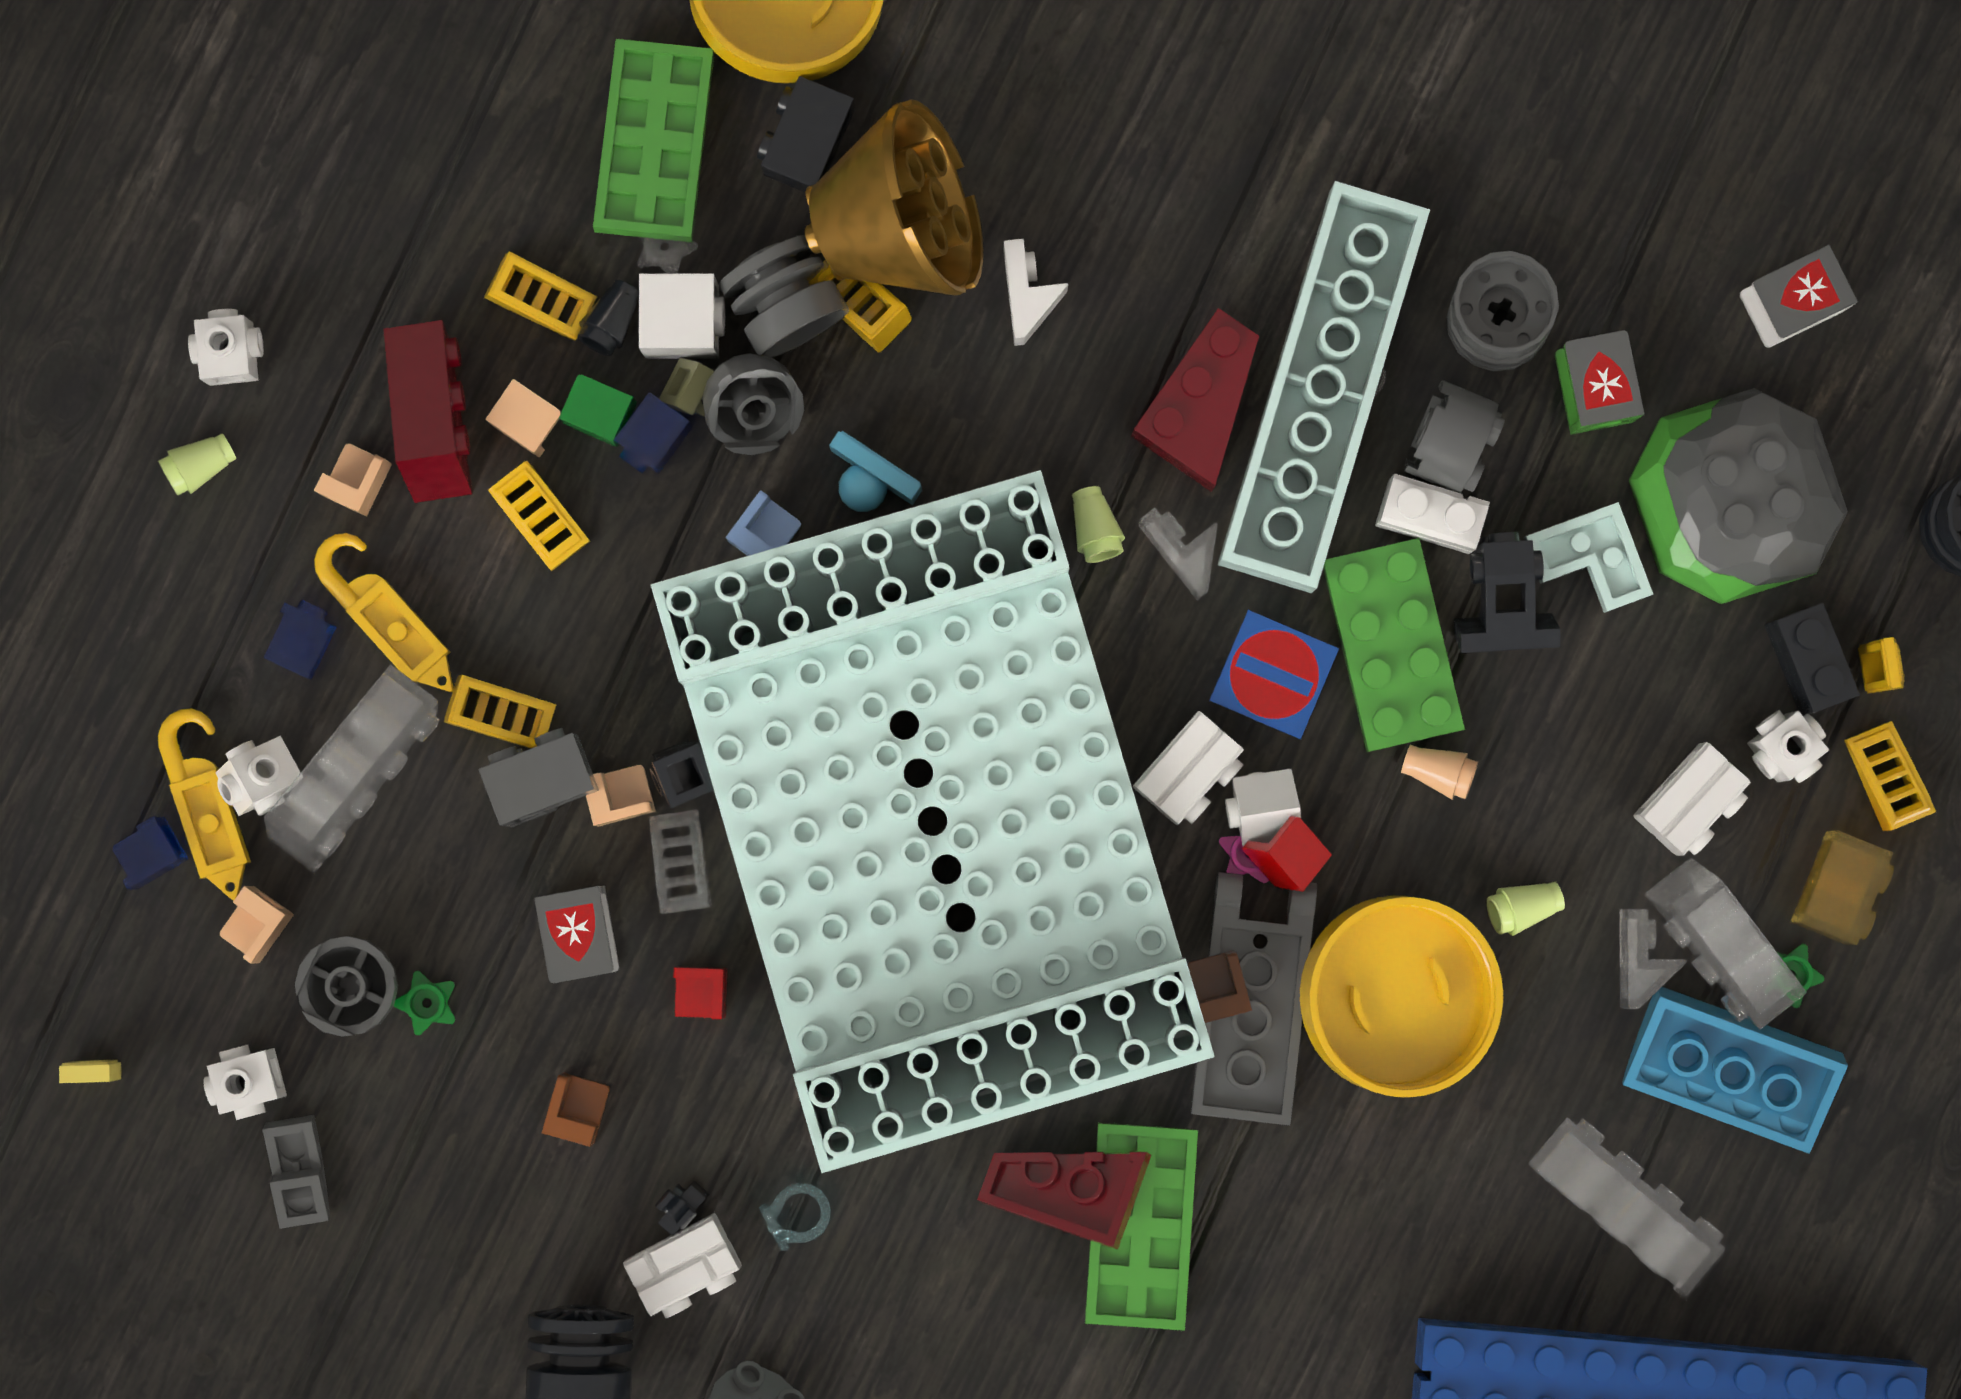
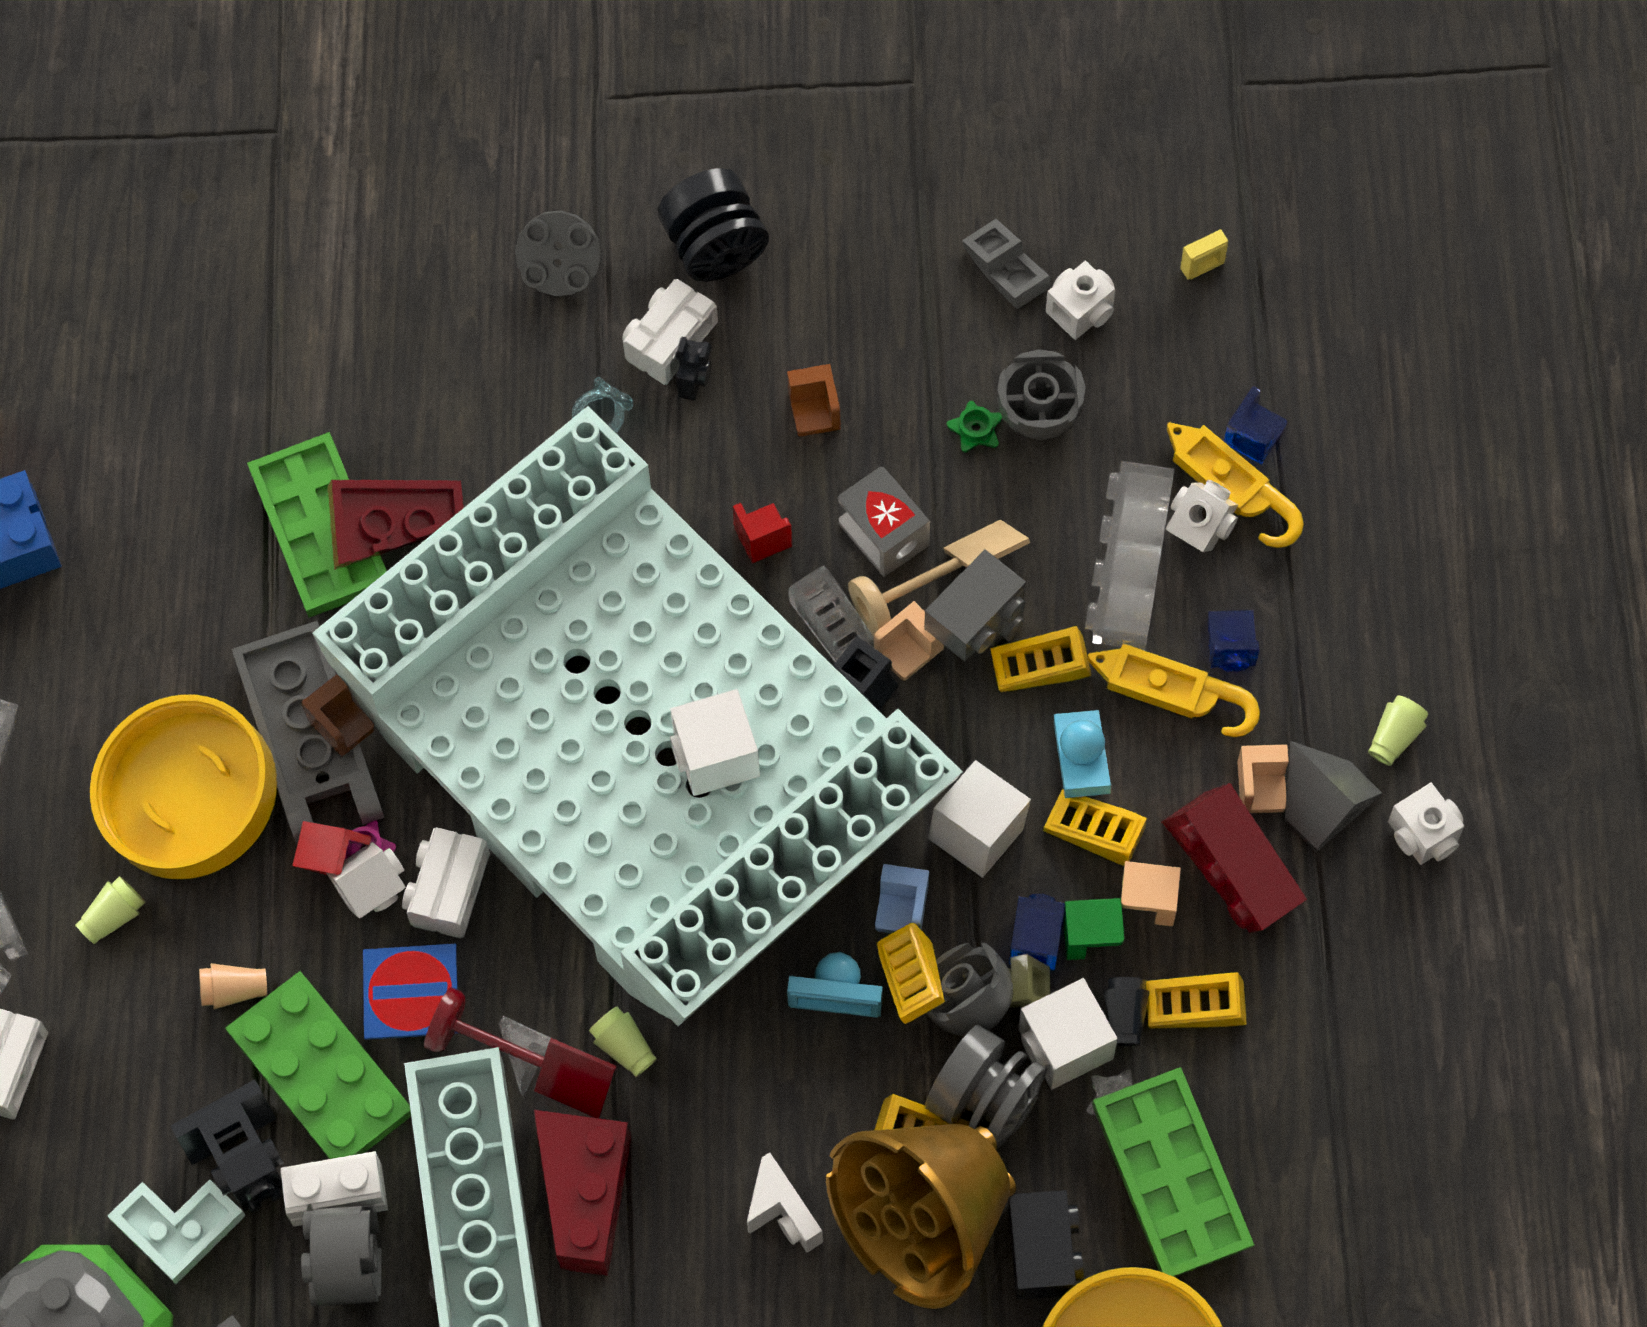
camera: 155 degrees right, 20 degrees down
light nougat panel [220,886,294,964] -> none
none -> dark red piece [424,987,617,1118]
none -> white head [670,689,760,796]
none -> tan piece [848,520,1030,636]
none -> yellow slope [877,923,945,1024]
none -> white head [928,760,1031,878]
none -> medium azure tile [1054,710,1111,798]
none -> dark grey slope [1284,741,1382,853]

